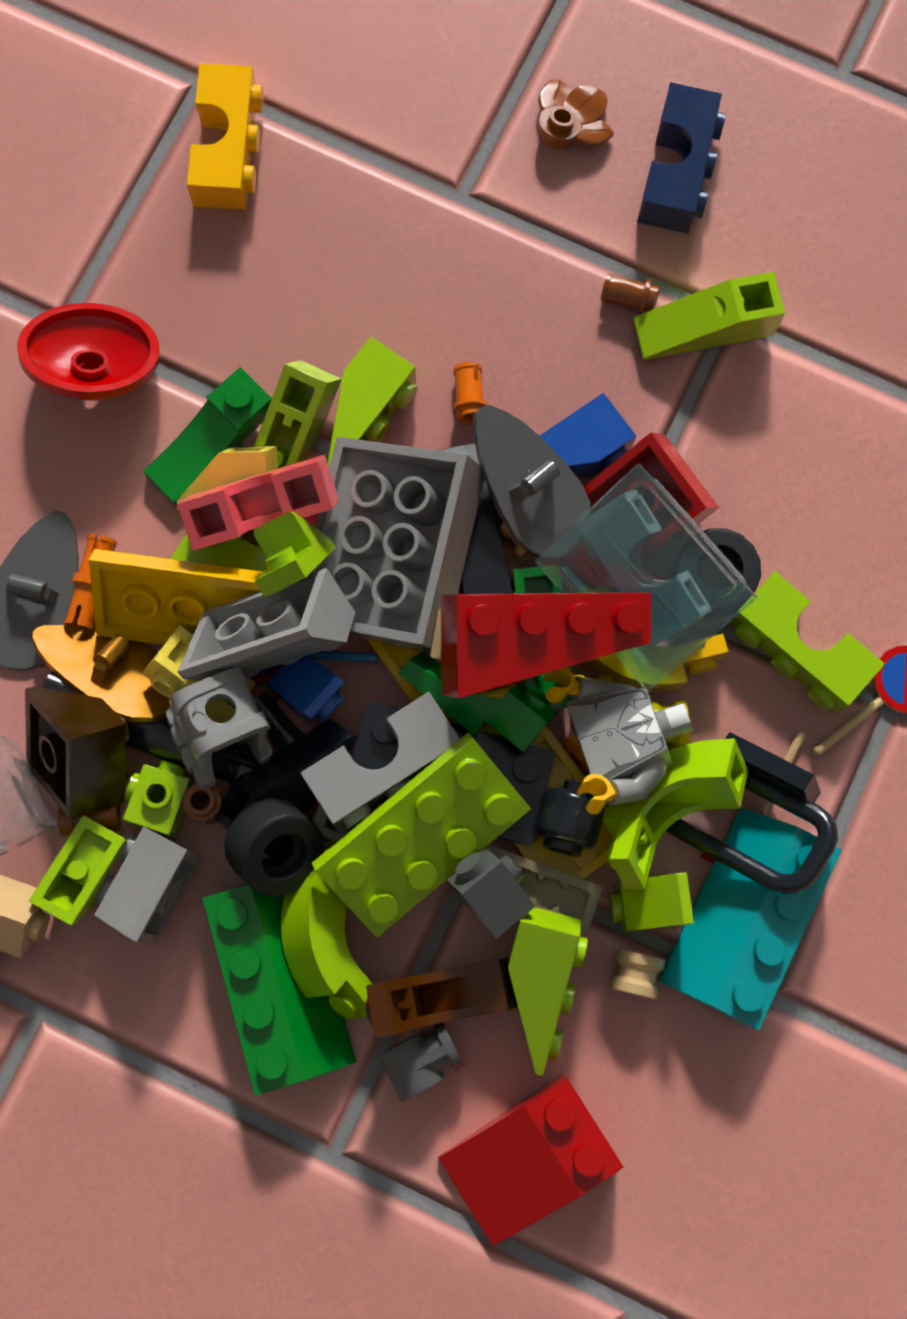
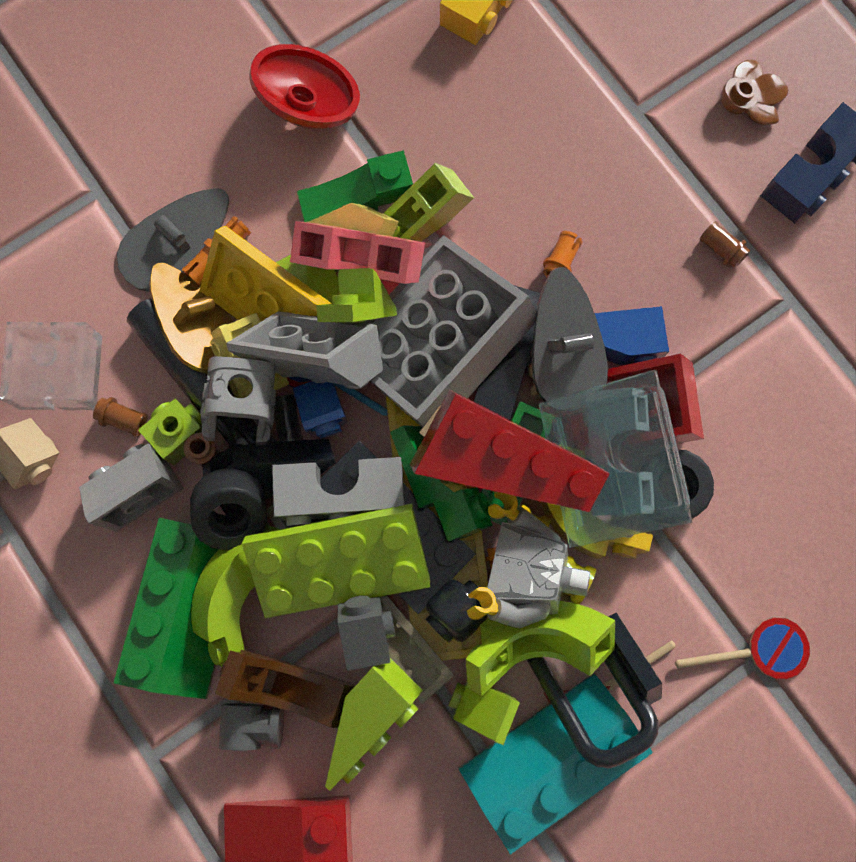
camera: 35 degrees right, 0 degrees up
dark brown slope [25,686,129,820] -> none
lime slope [28,815,127,927] -> none
lime slope [328,336,418,467] -> none
tan wheel [610,949,666,1000] -> none
lime slope [633,271,785,361] -> none
lime arch [730,571,885,714] -> none

